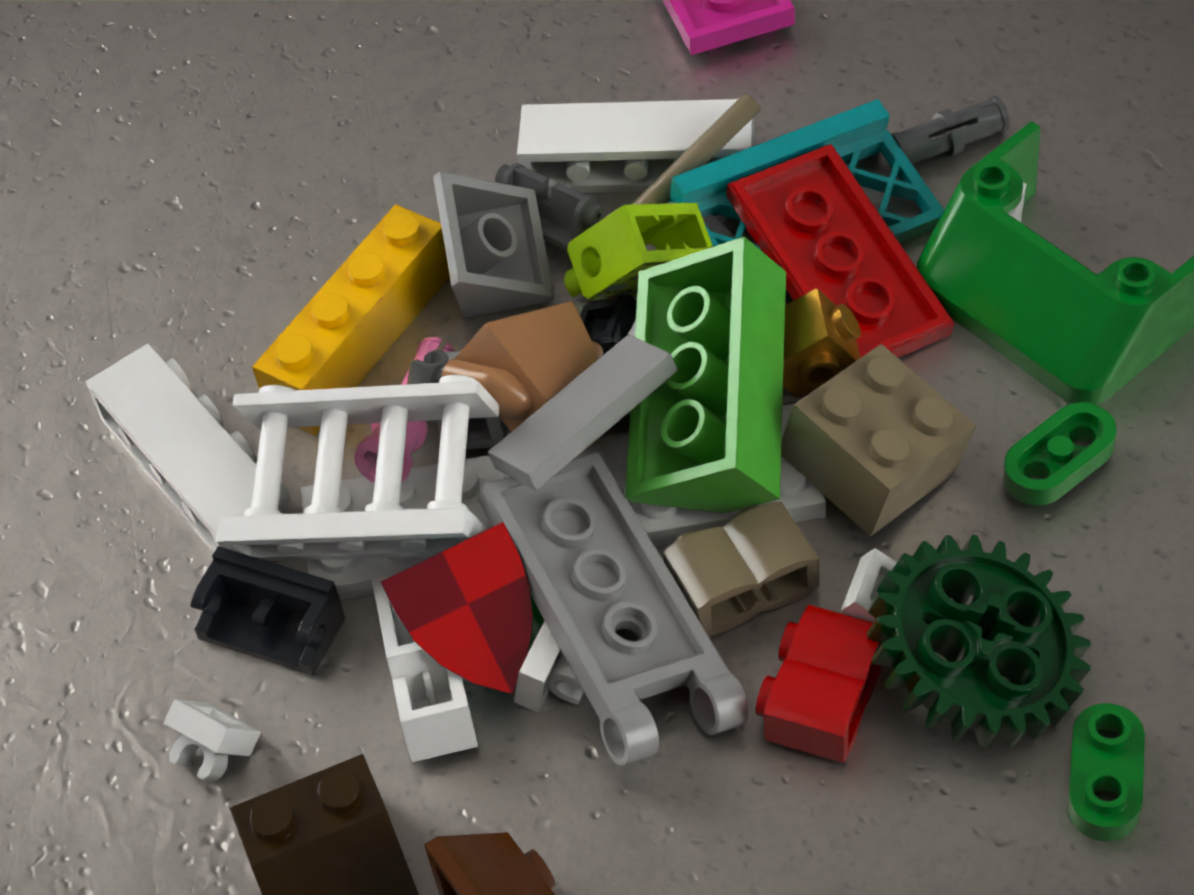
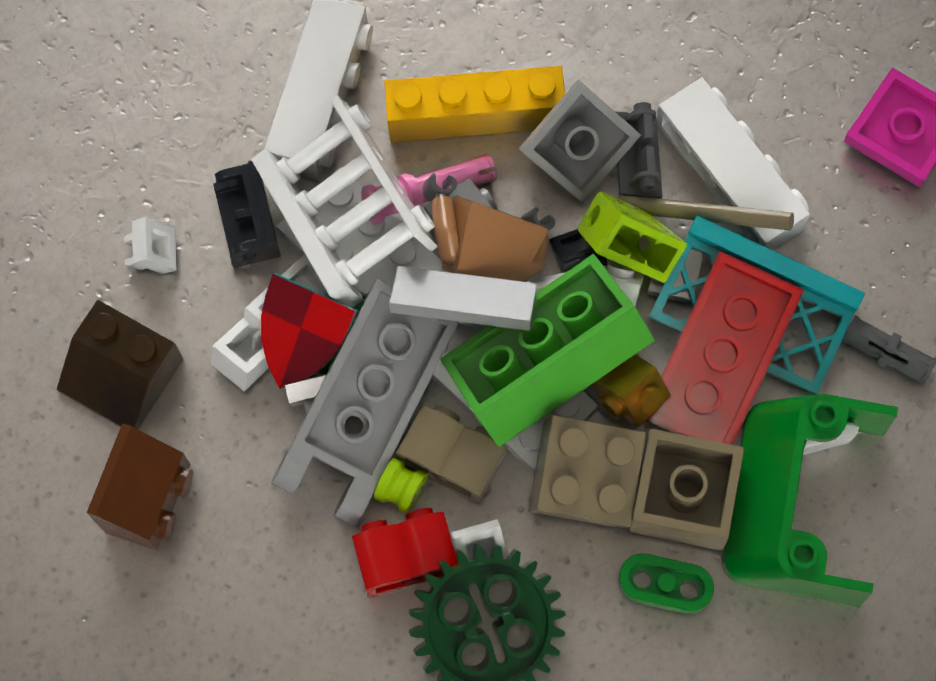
camera: 50 degrees right, 20 degrees up
none -> lime wheel [374,457,429,515]
none -> dark tan brick [630,429,744,551]

